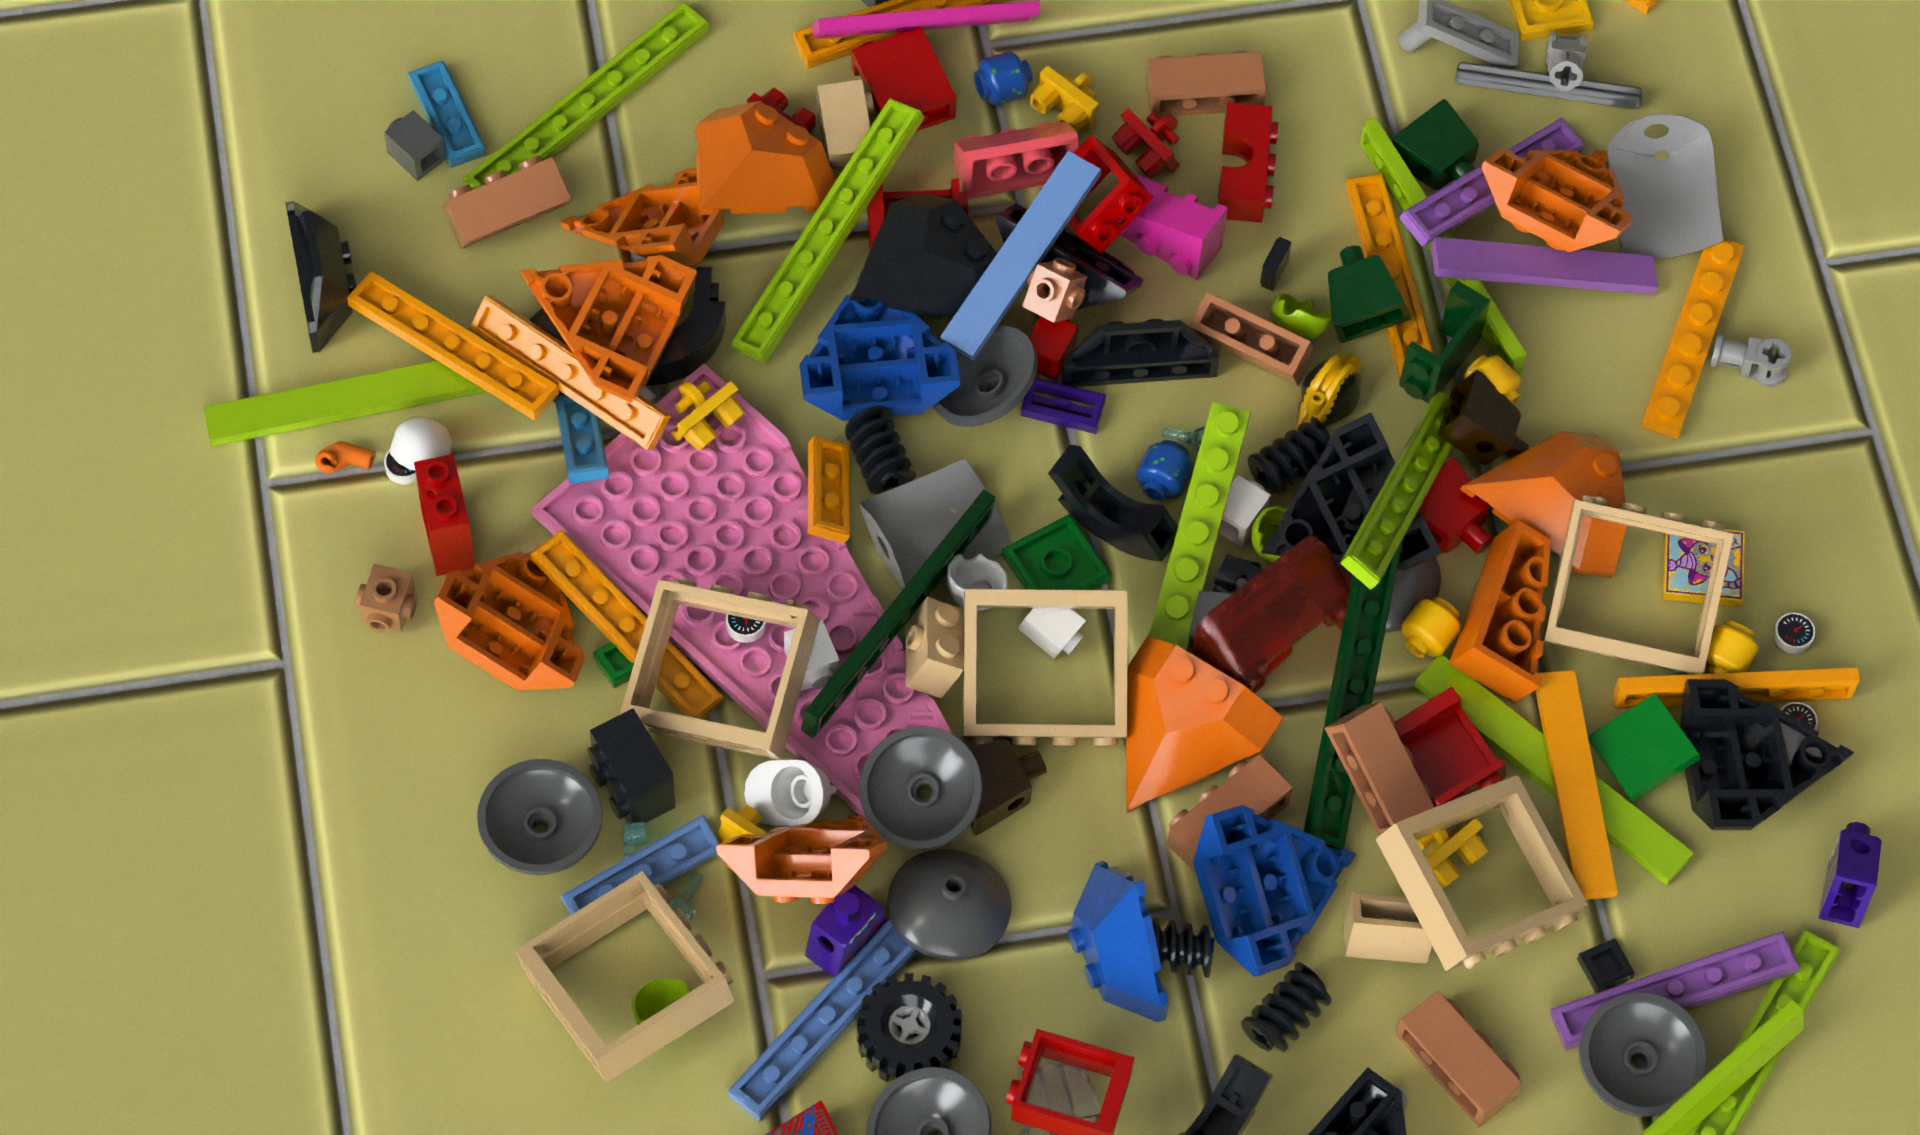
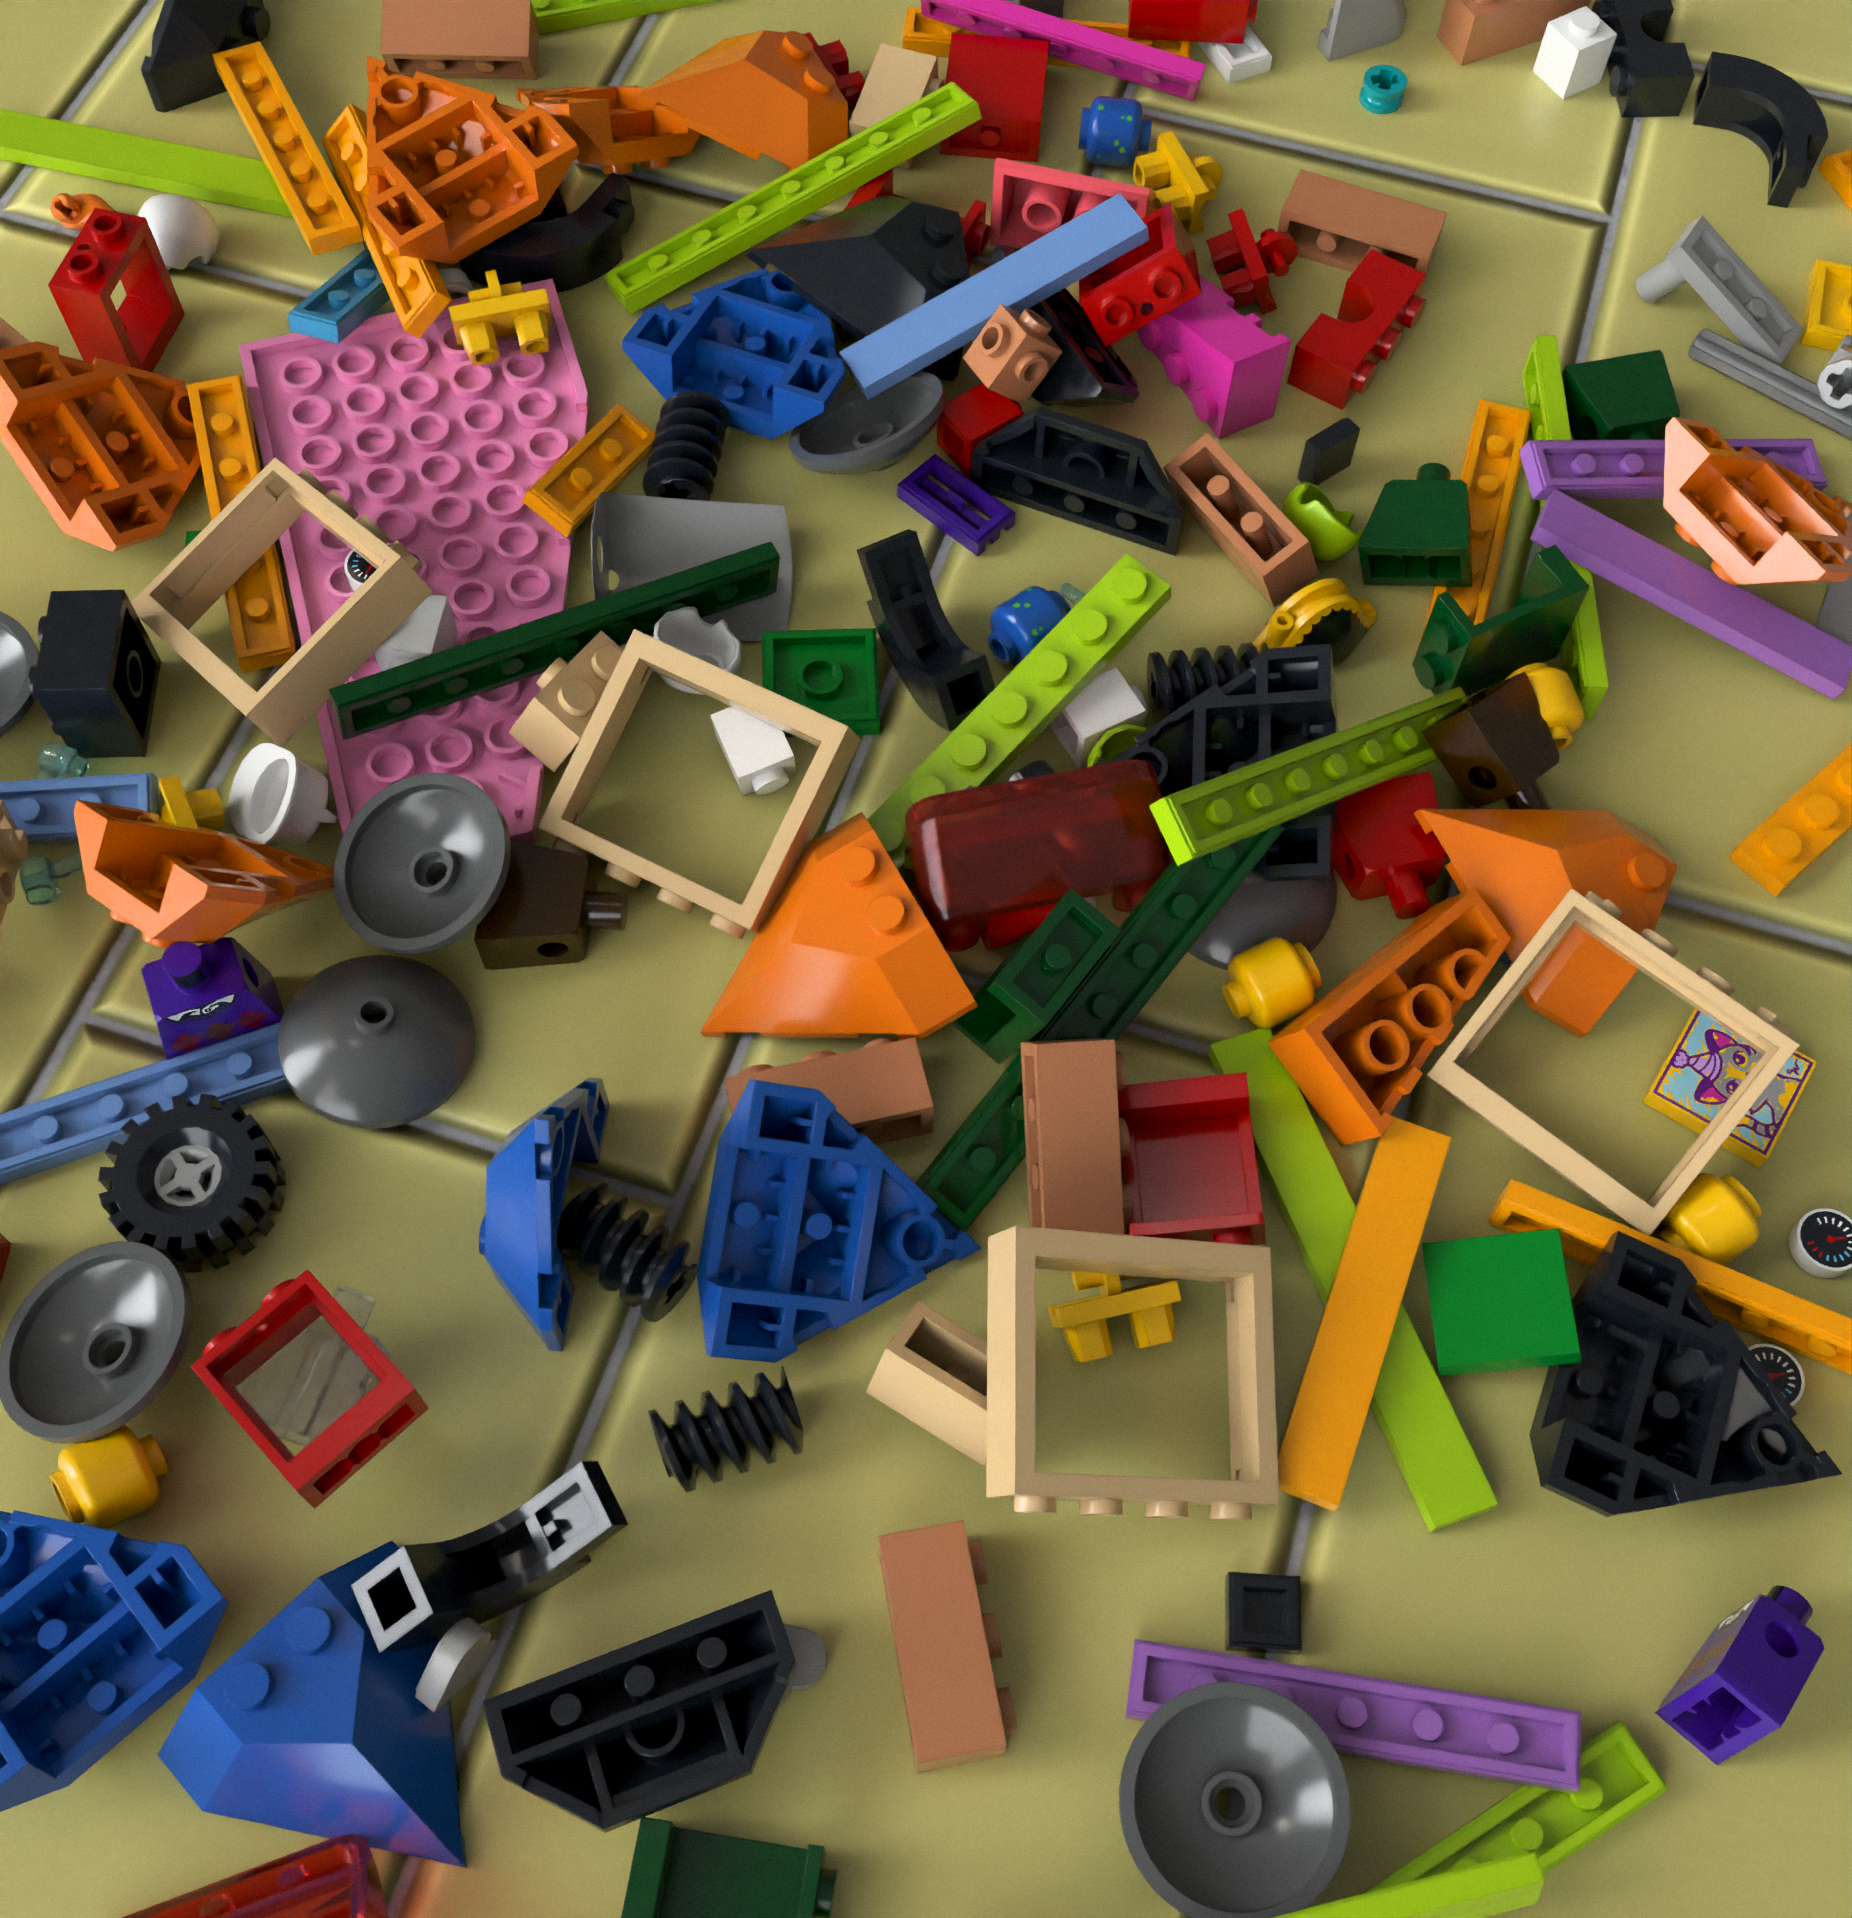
camera: 30 degrees right, 0 degrees up
none -> dark green panel [954,888,1122,1065]

